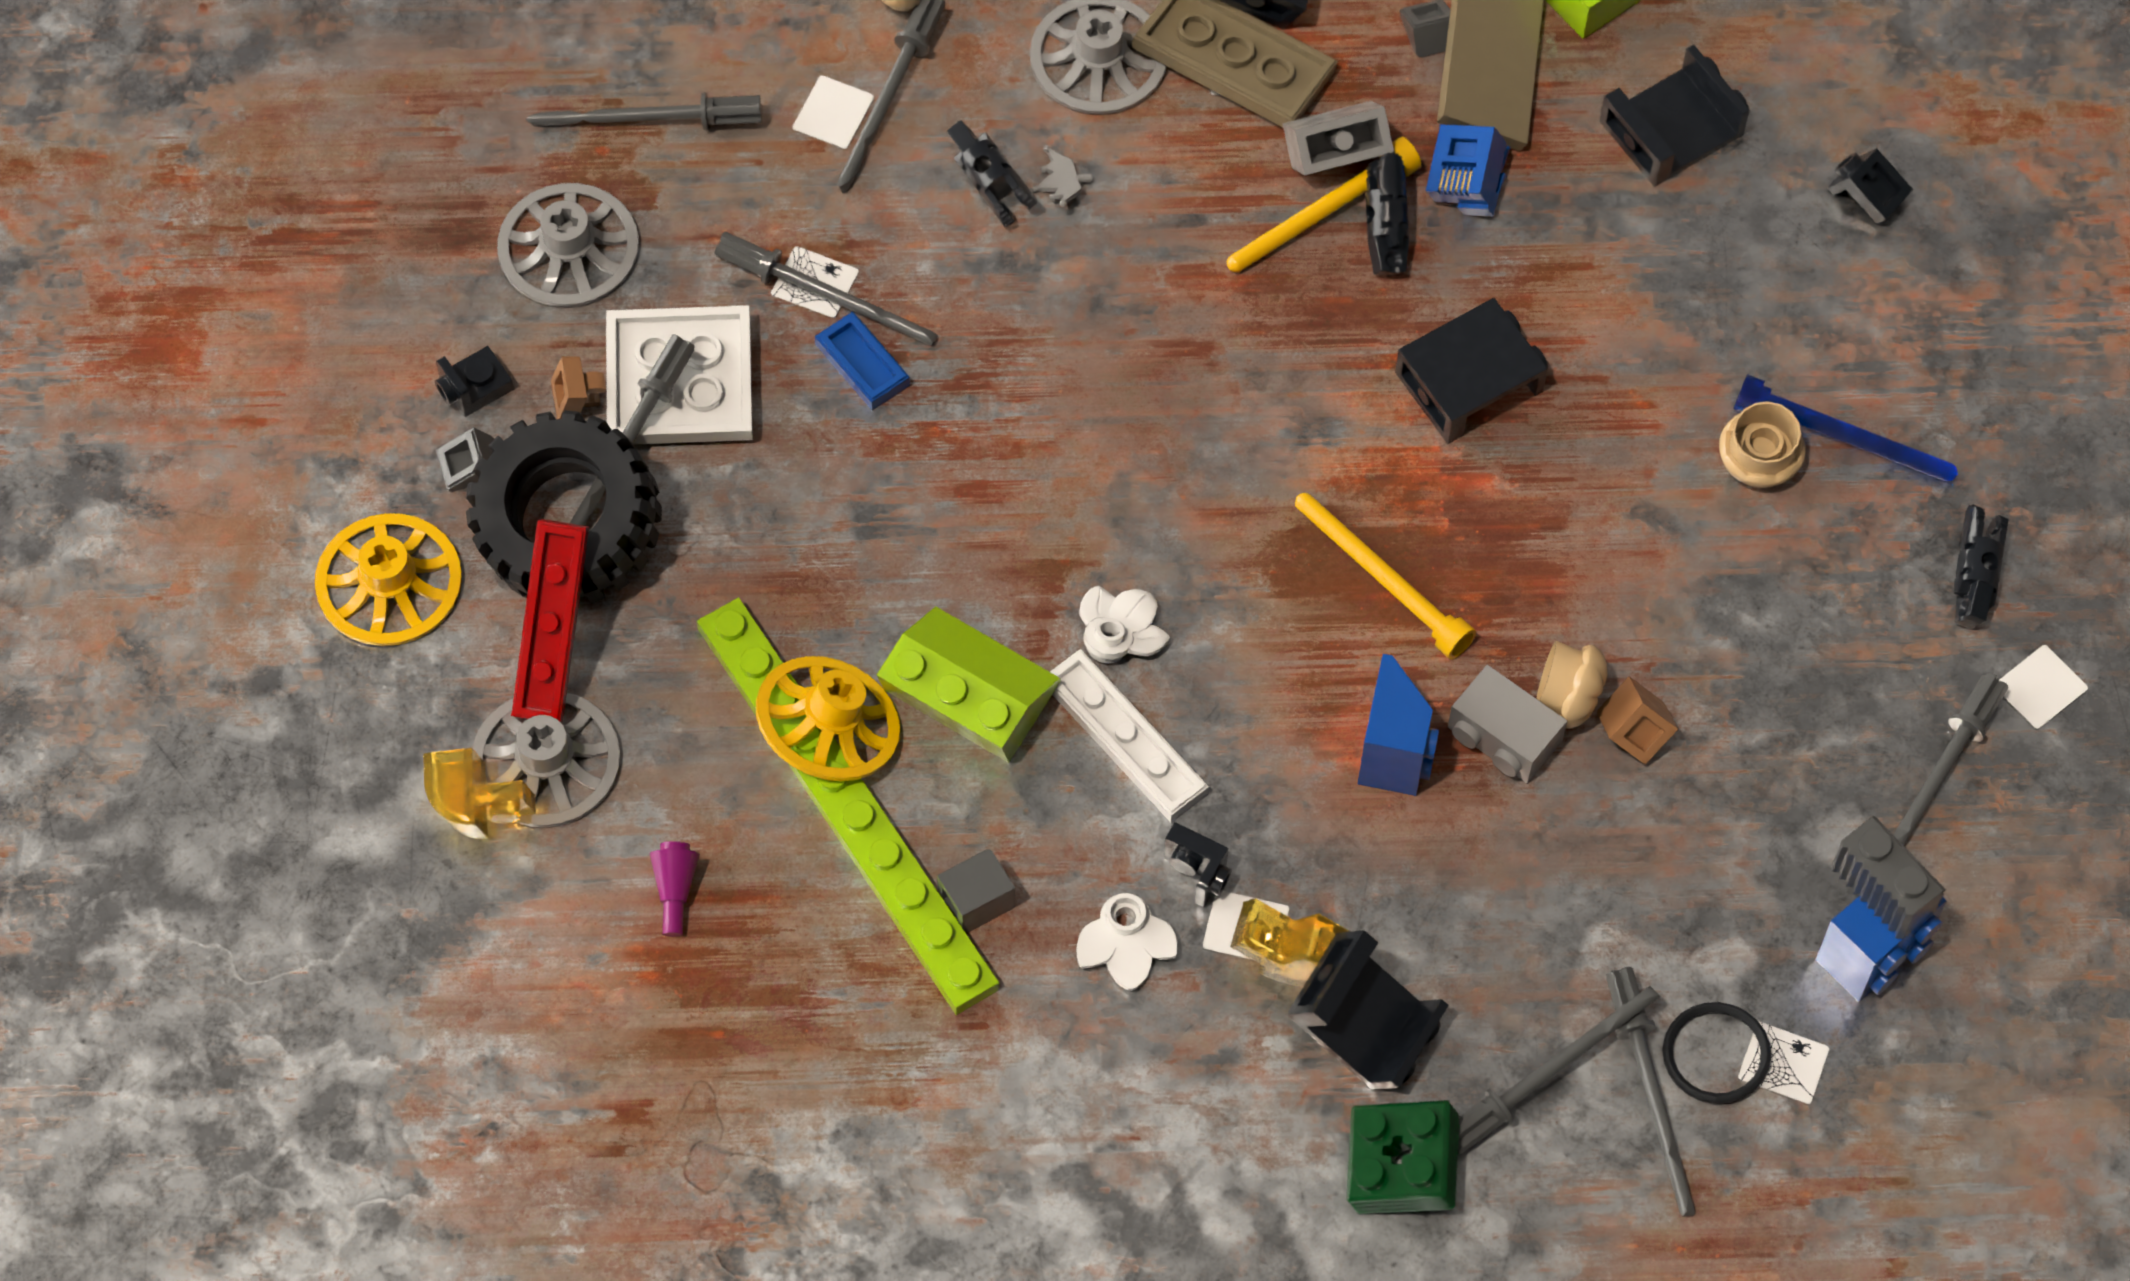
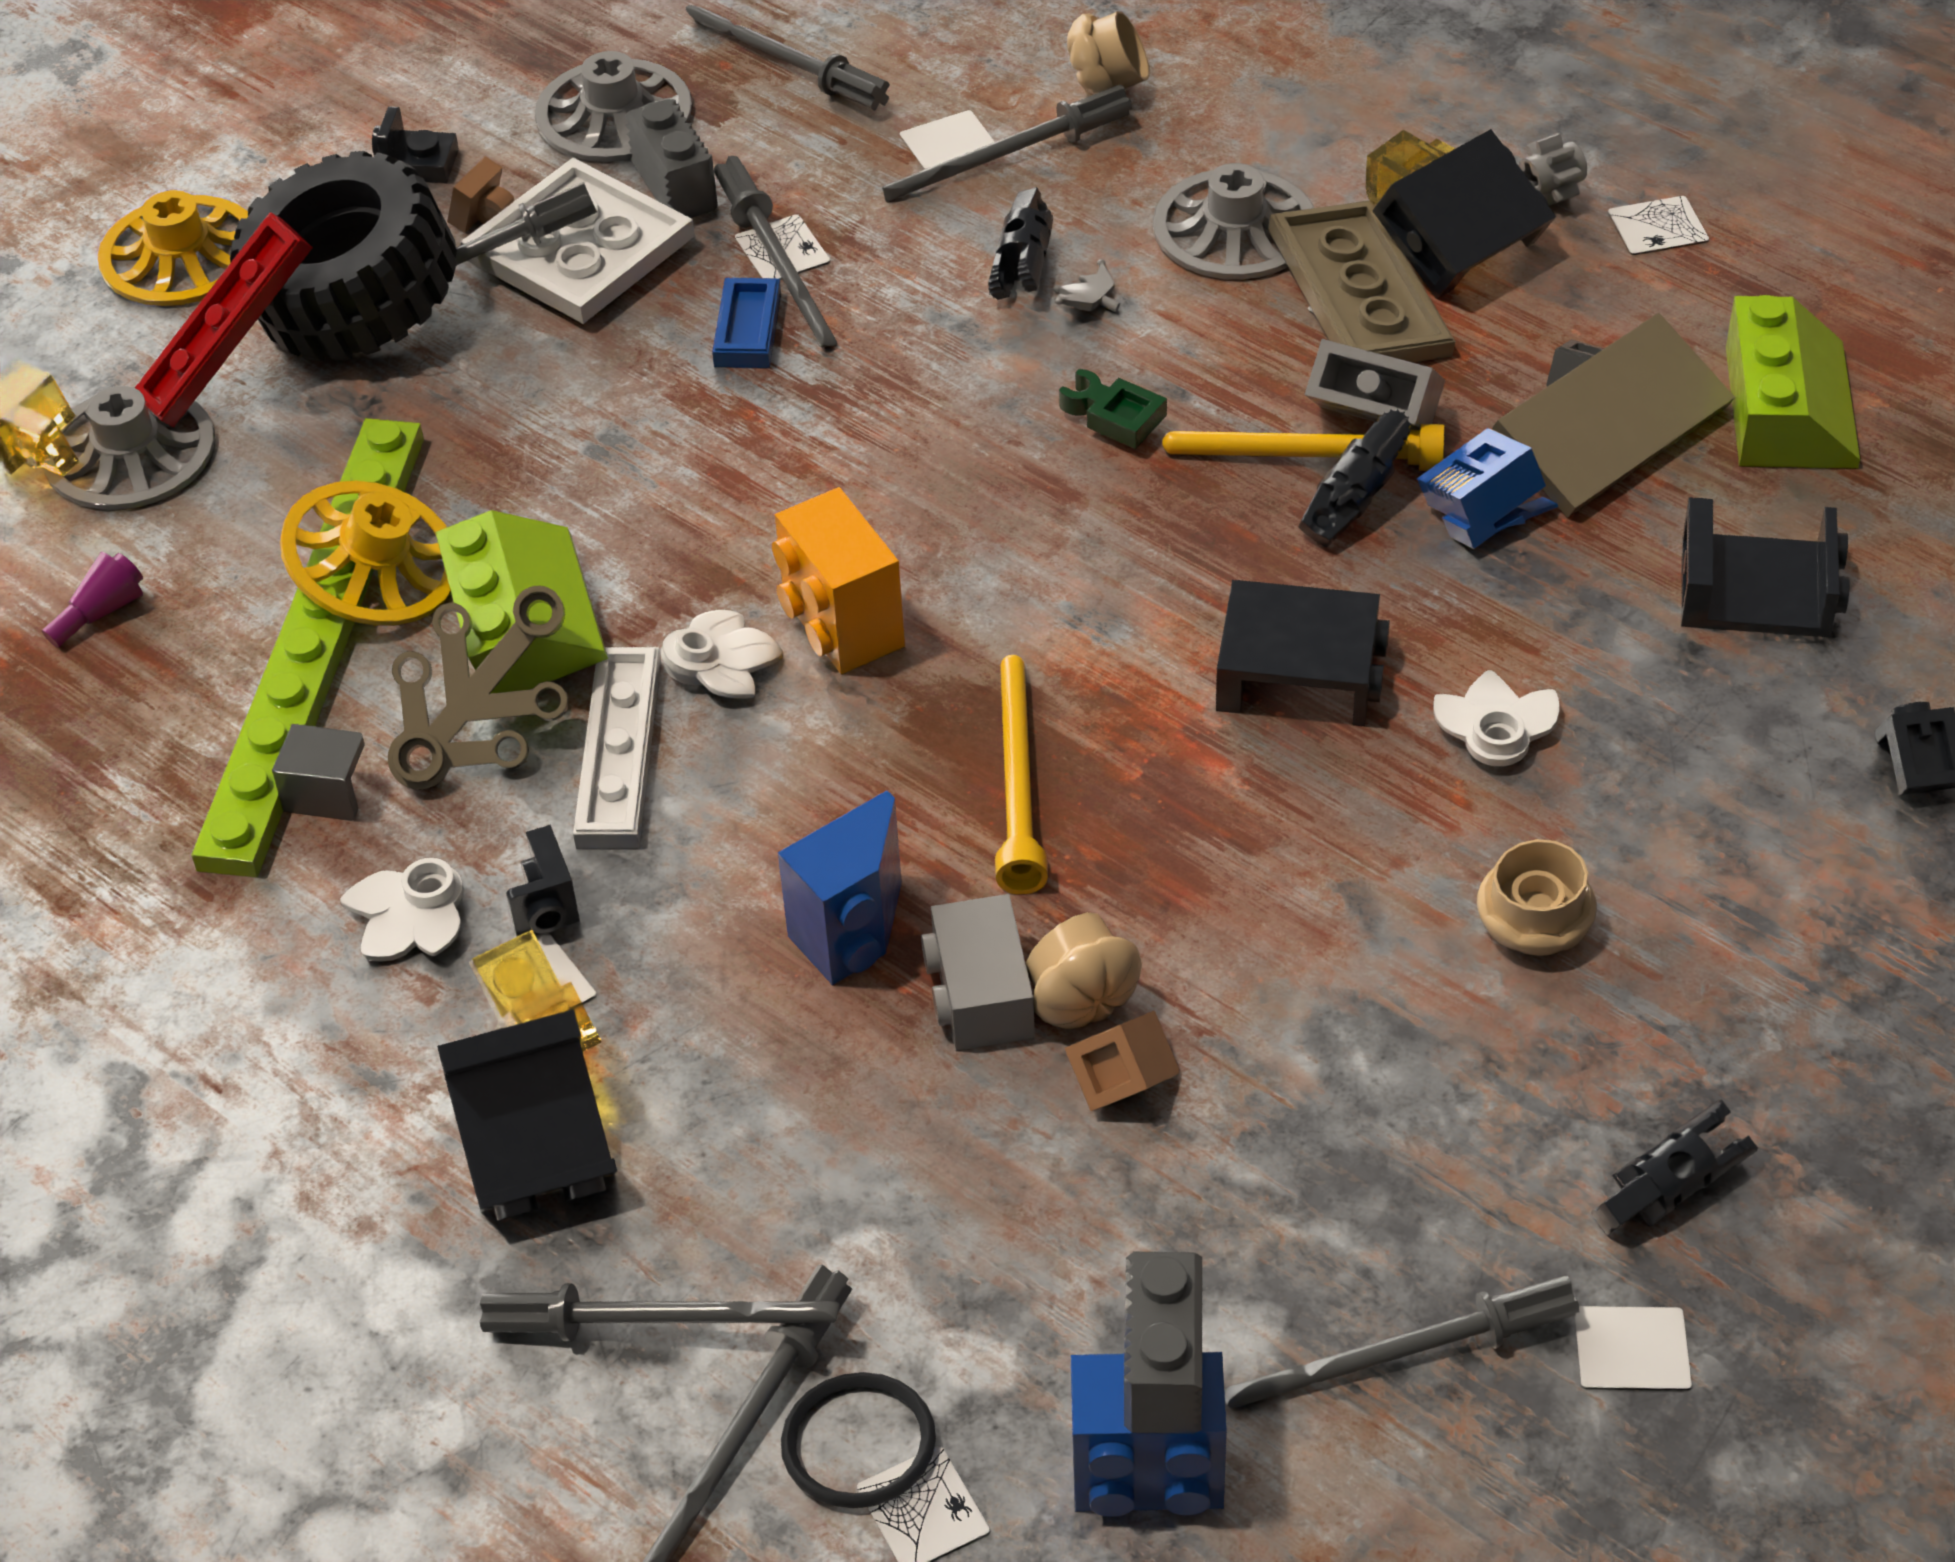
camera: 45 degrees right, 15 degrees down
dark green brick [1346,1100,1459,1214] -> none
clear blue piece [1733,374,1958,482] -> none
none -> dark tan plant [388,586,569,790]
none -> dark grey brick [625,99,718,218]
none -> light orange brick [772,487,905,675]
none -> dark green plate [1059,369,1167,449]
none -> white plate [1433,670,1559,766]

